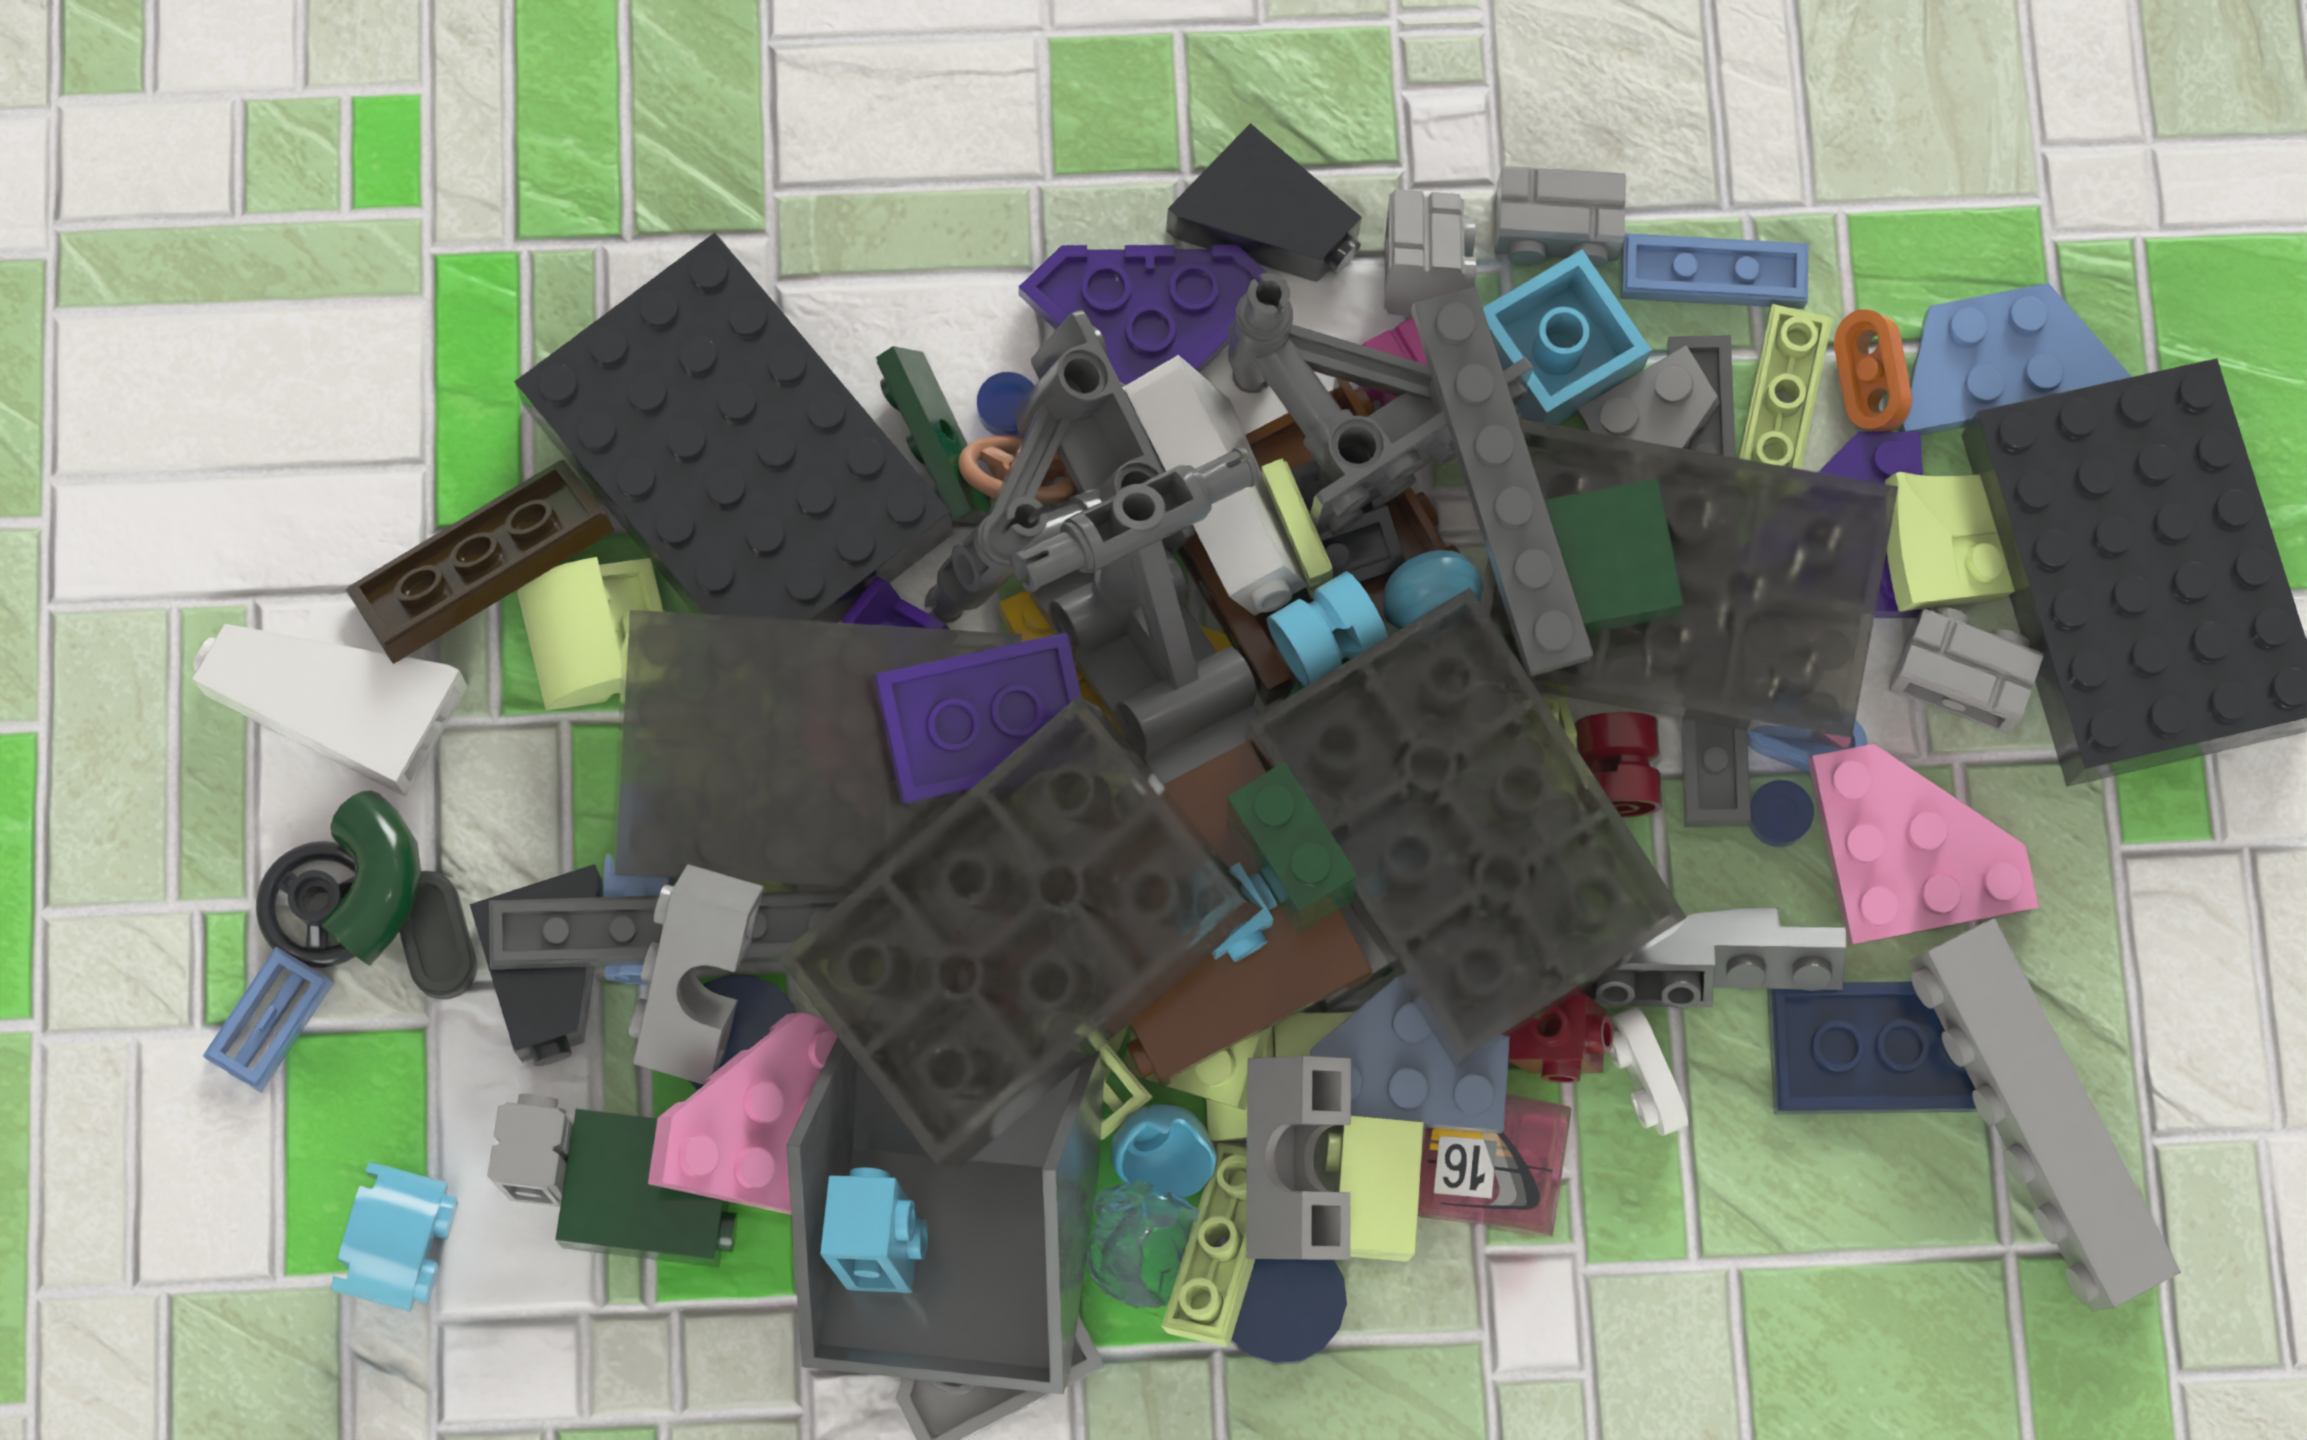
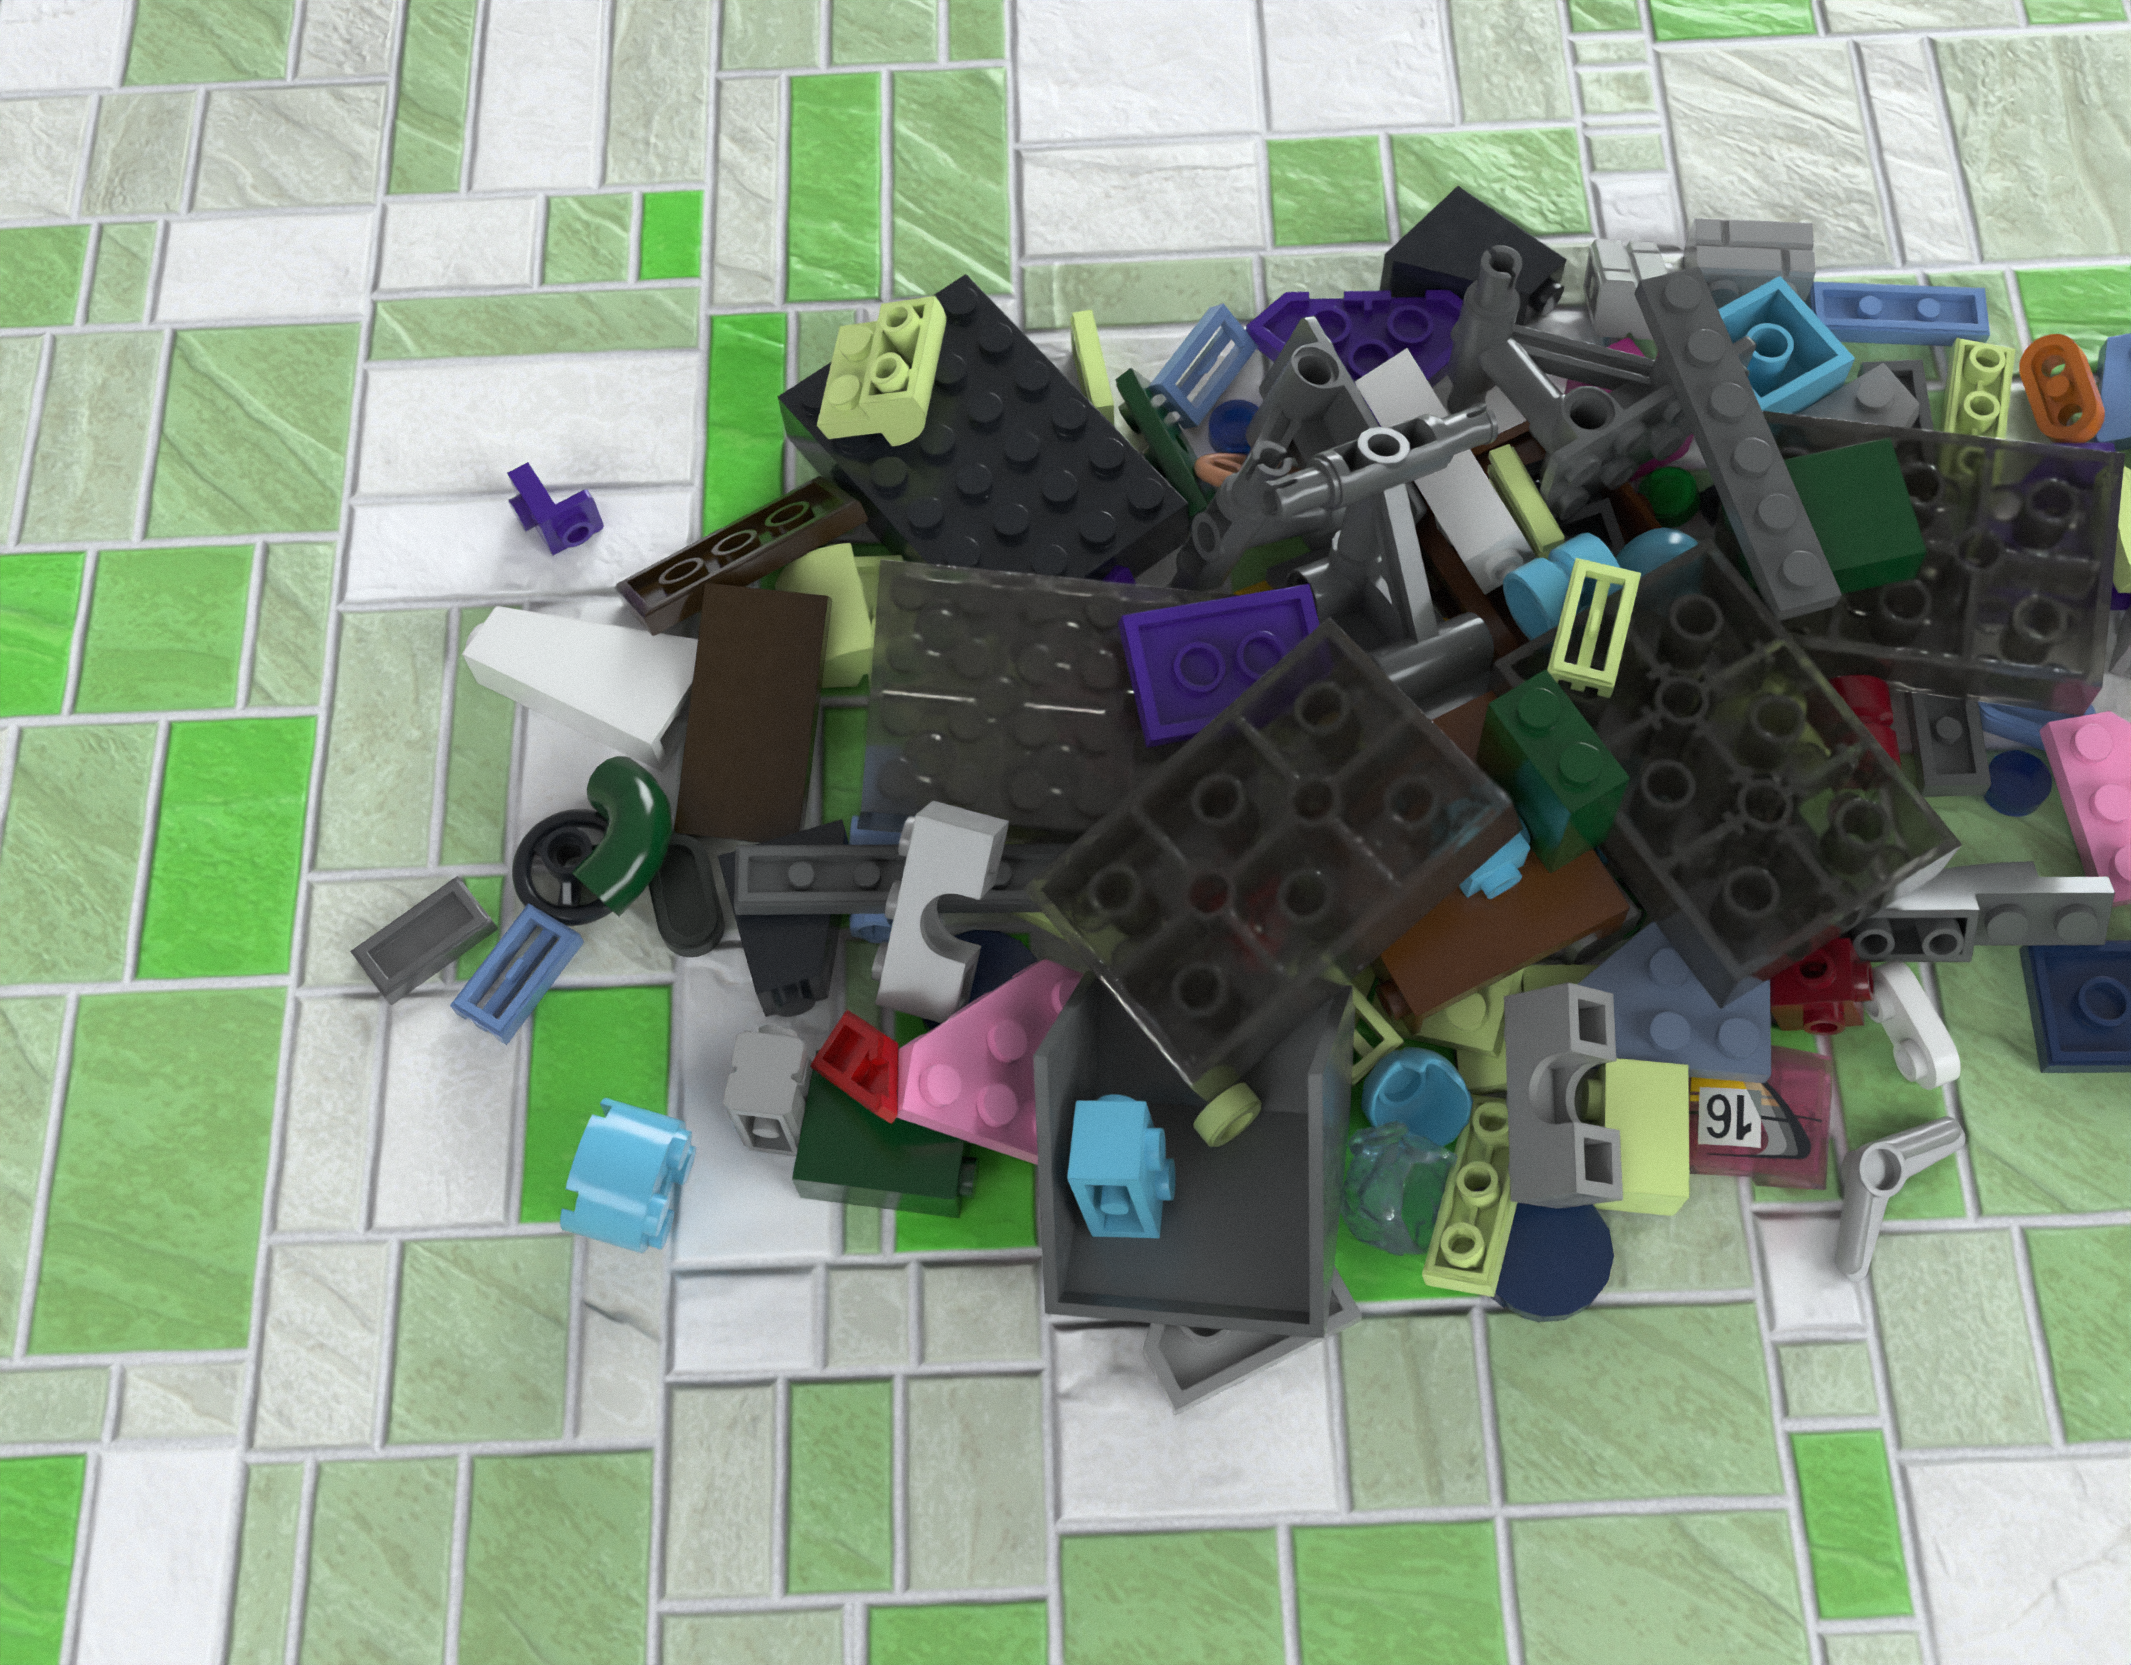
camera: 10 degrees right, 10 degrees down
none -> flat silver tile [350,876,498,1005]
none -> dark purple bracket [507,462,604,555]
none -> dark brown tile [674,583,832,843]
none -> red tile [810,1010,899,1124]
none -> yellowish green brick [817,296,946,446]
none -> yellowish green tile [1070,309,1114,426]
none -> medium blue tile [1148,303,1258,430]
none -> yellowish green tile [1193,1082,1262,1147]
none -> yellowish green tile [1547,558,1641,698]
none -> green tile [1637,466,1701,528]
none -> light grey piece [1835,1116,1965,1282]

